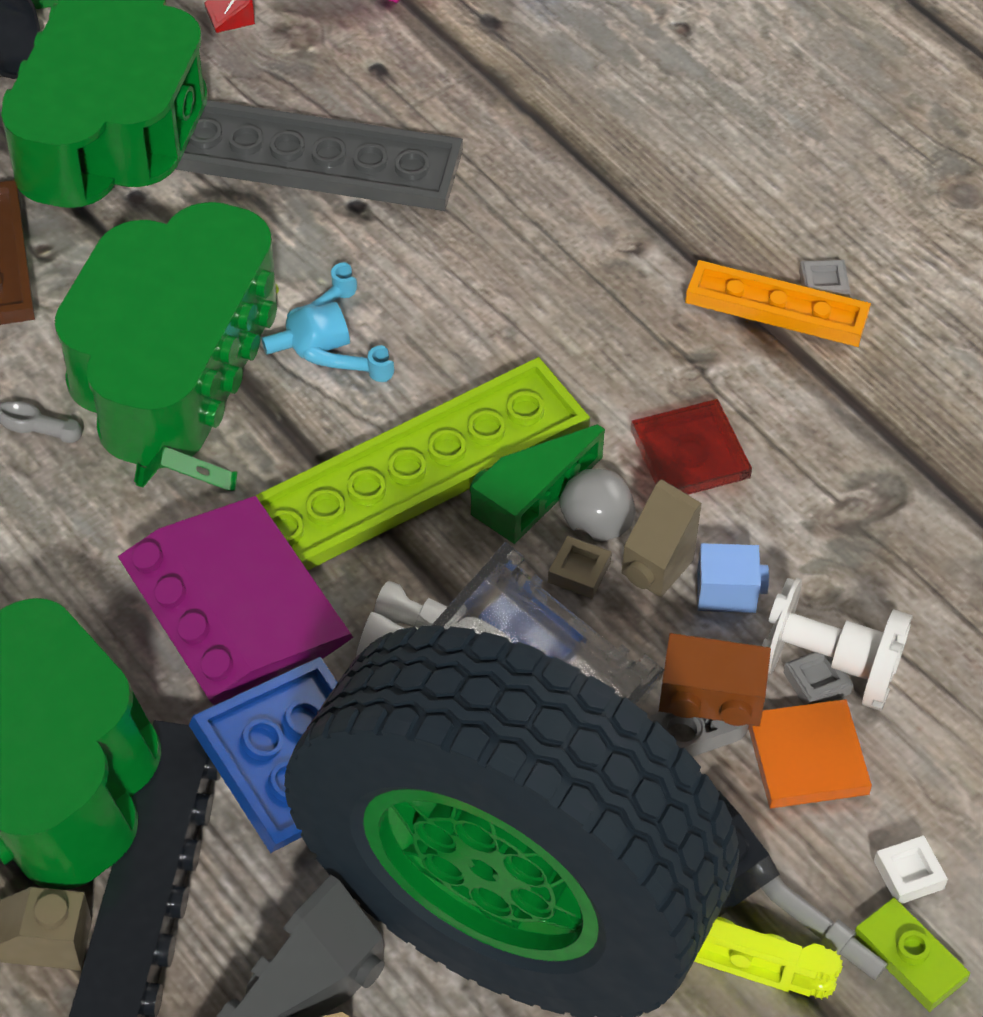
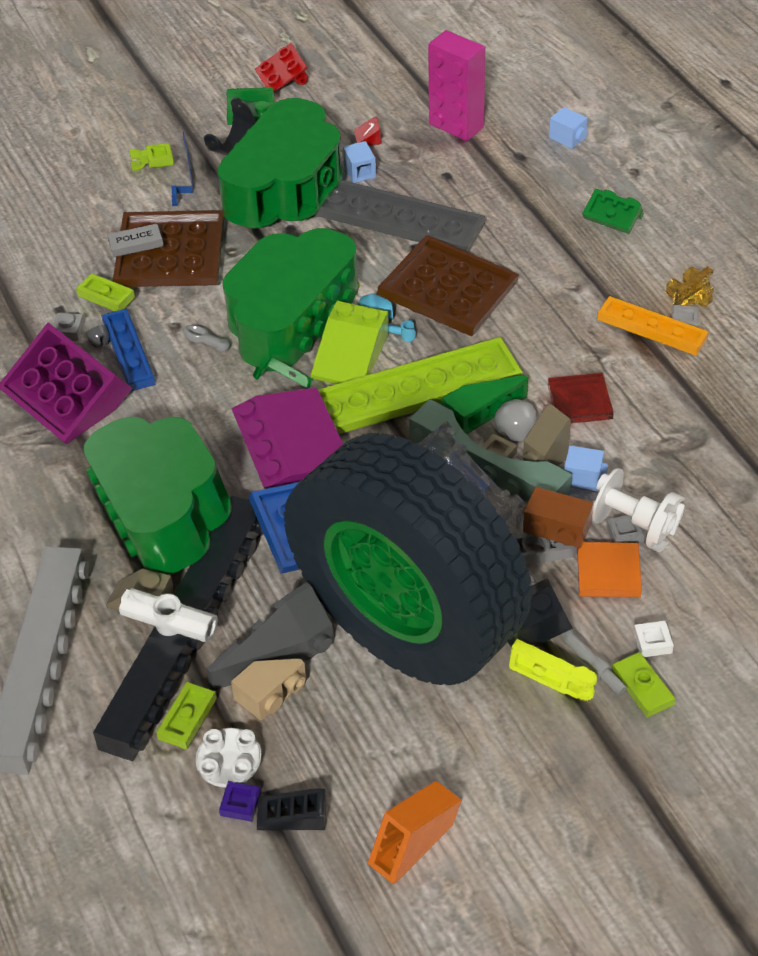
camera: 15 degrees right, 5 degrees down
none -> white piece [119,588,218,642]
none -> lime slope [311,301,389,384]
none -> light blue brick [343,141,376,183]
none -> reddish brown plate [377,235,519,337]
none -> sand green arch [409,399,572,502]
none -> green bracket [582,188,644,234]
none -> clear yellow hips [666,266,714,307]

